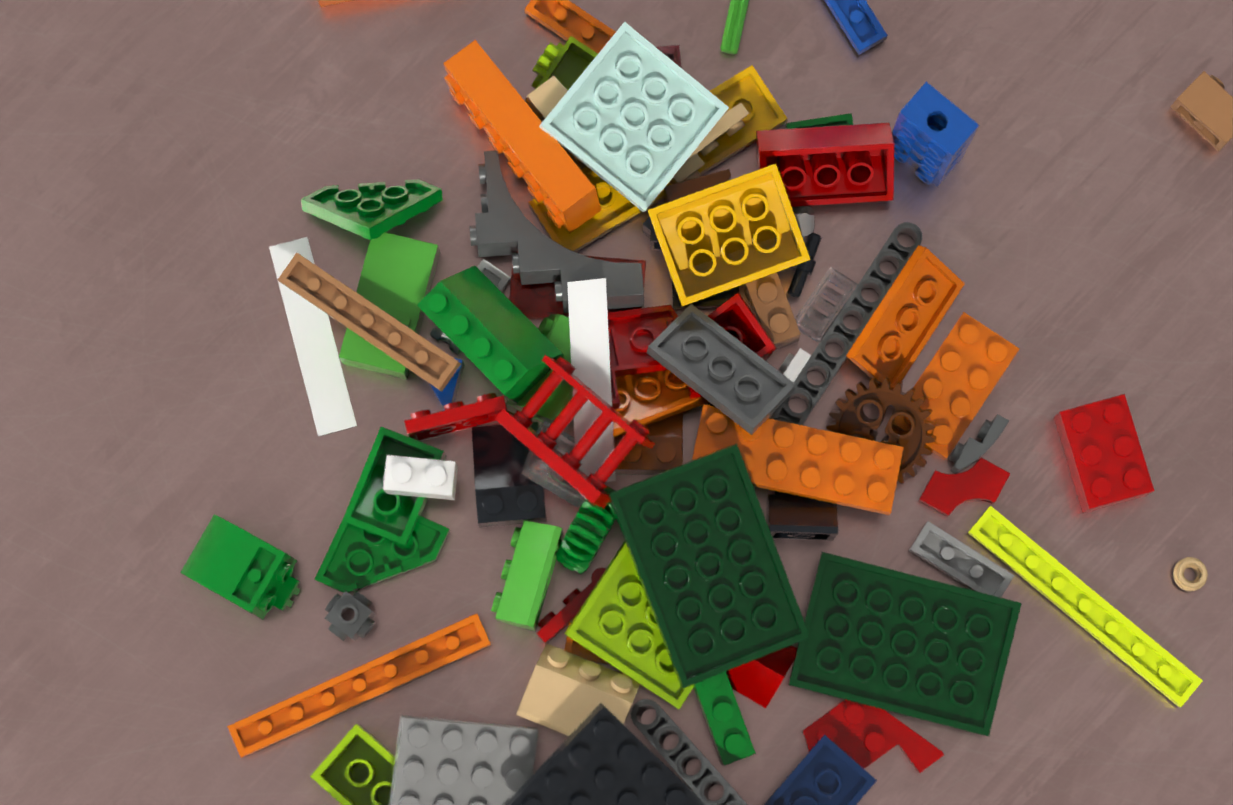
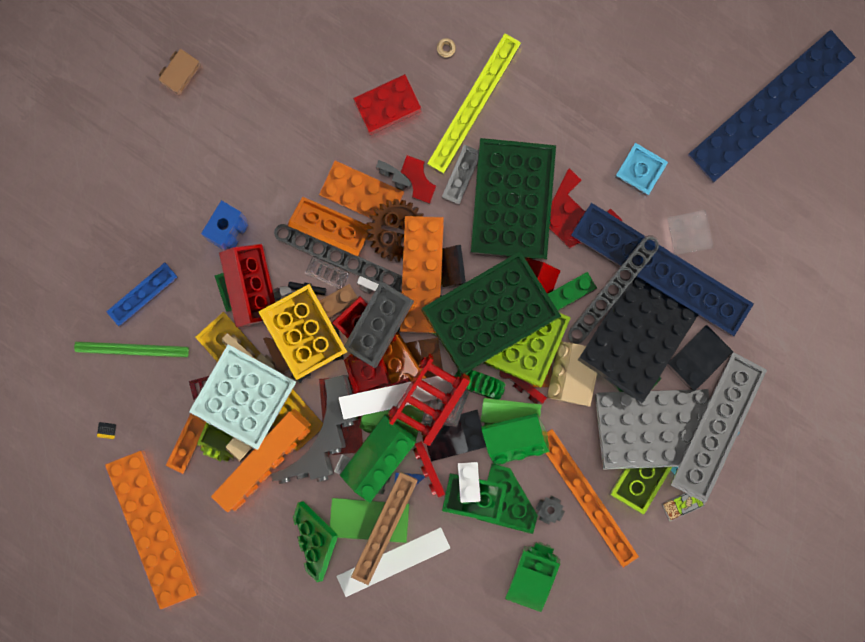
camera: 100 degrees left, 5 degrees up
none -> green slope [481,413,550,465]

